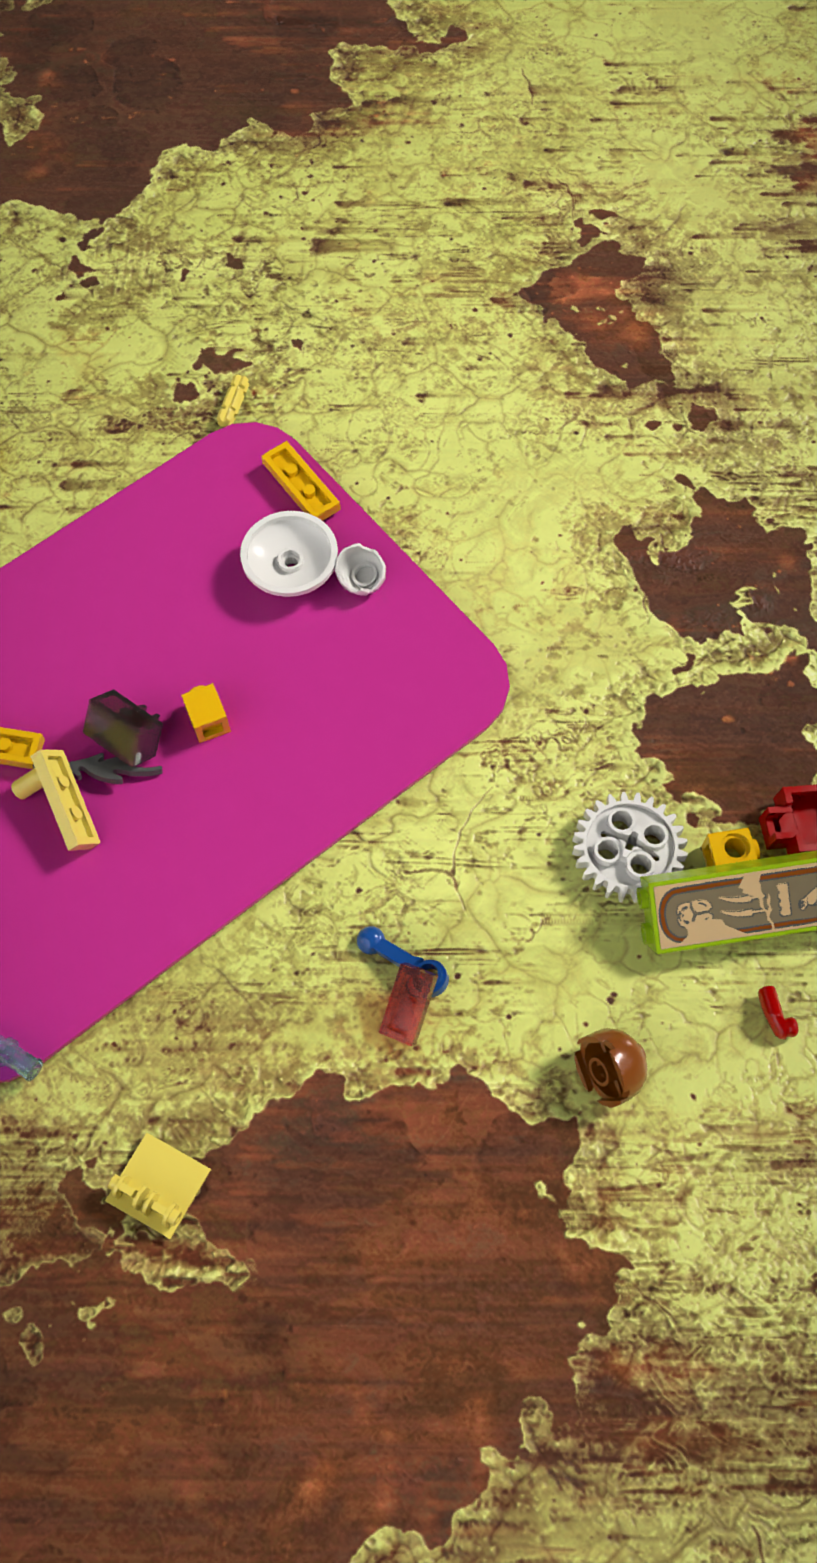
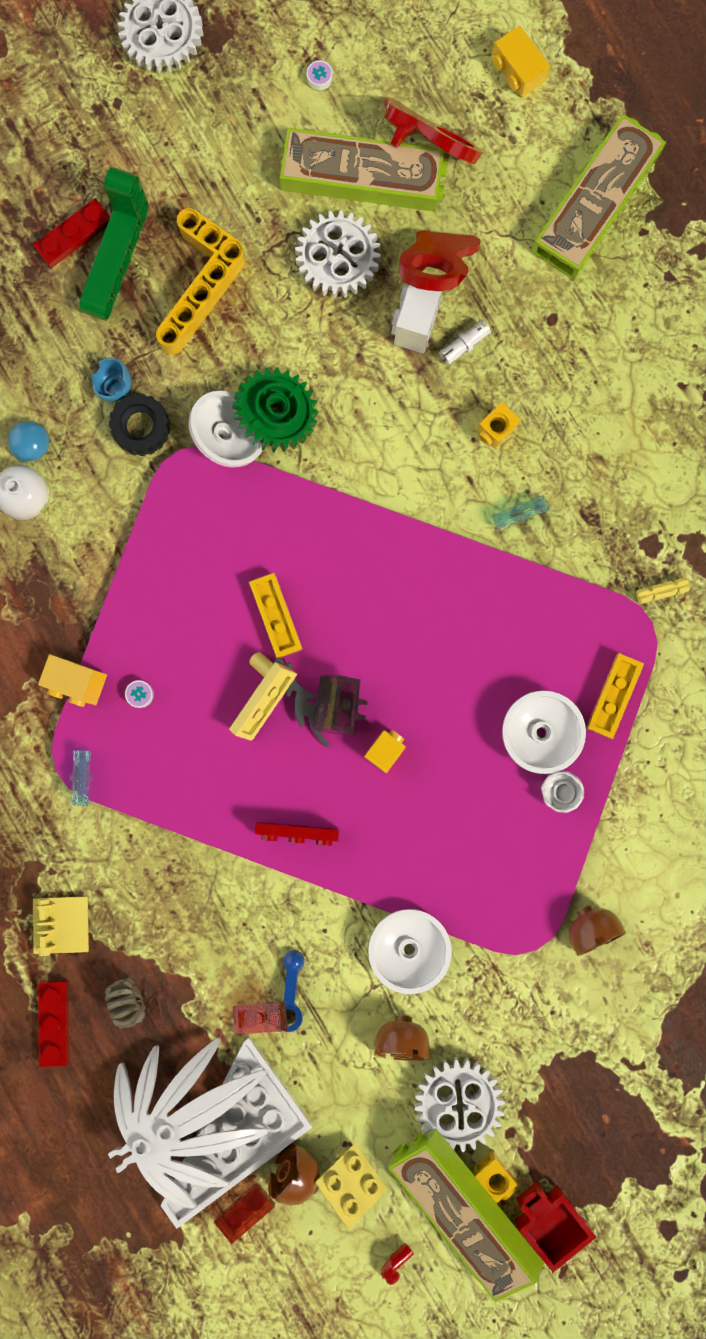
camera: 60 degrees right, 20 degrees up
none -> red plate [38,980,69,1067]
none -> dark tan gear [105,978,145,1029]
none -> white plant [108,1037,269,1209]
none -> white wing [161,1036,313,1229]
none -> clear red plate [214,1182,275,1244]
none -> red plate [255,822,339,846]
none -> light yellow hinge [314,1144,388,1230]
none -> white dish [368,909,452,994]
none -> dark orange cylinder [374,1015,430,1061]
none -> clear light blue pin [493,495,549,530]
none -> dark orange cylinder [569,905,626,956]

